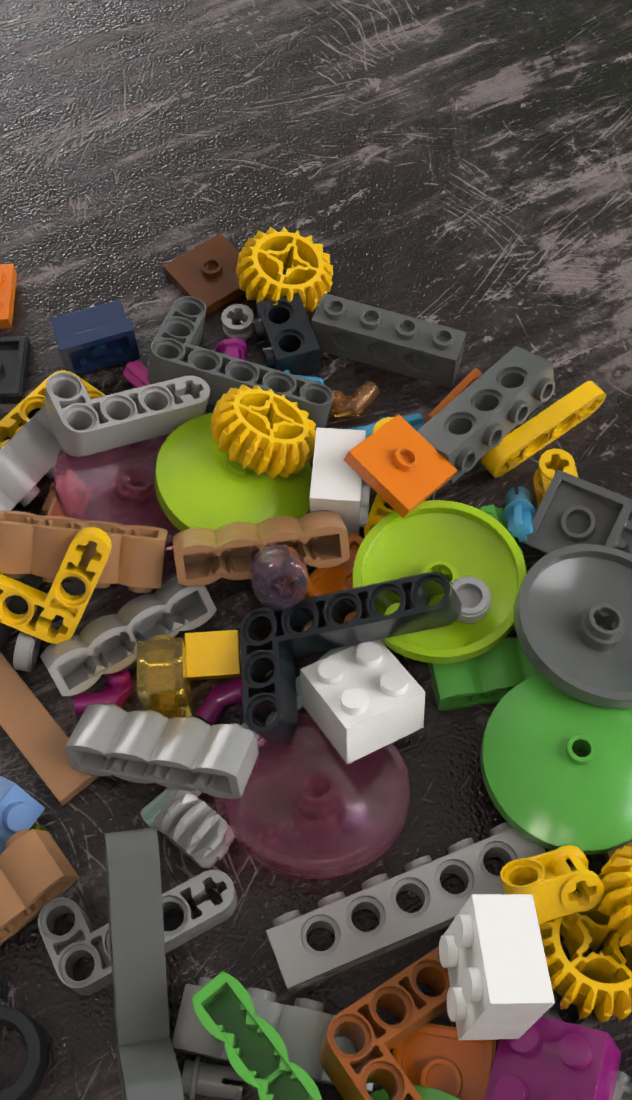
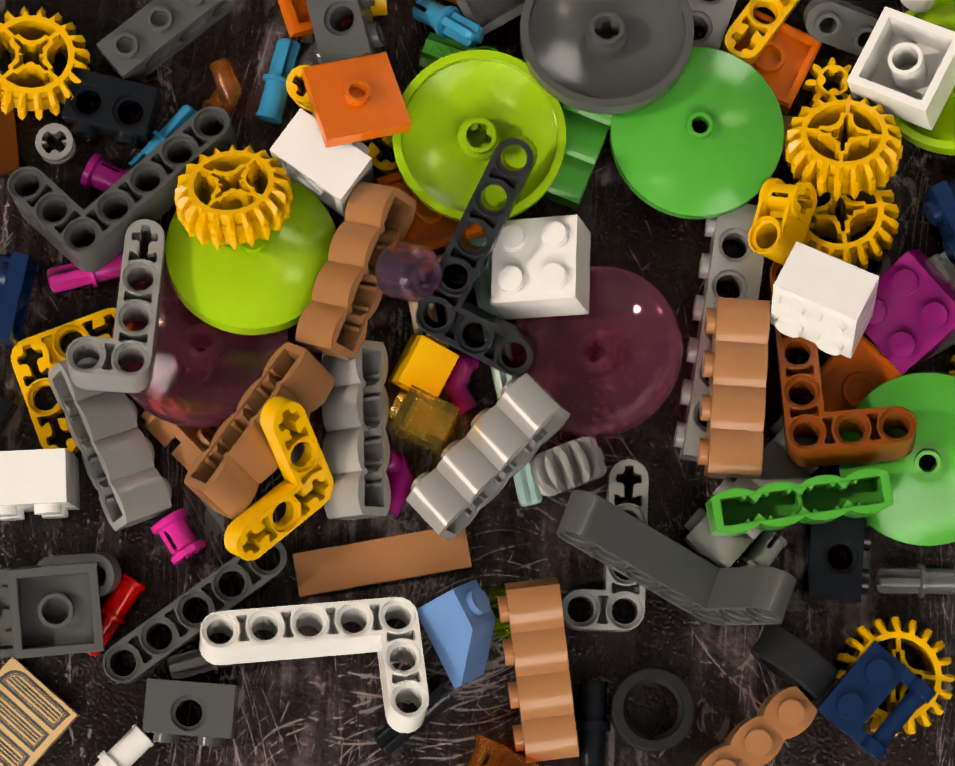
camera: 65 degrees left, 20 degrees up
light grey tile [13,631,41,672] -> none
light grey tile [451,576,491,623] -> none
none -> medium nougat brick [697,297,771,479]

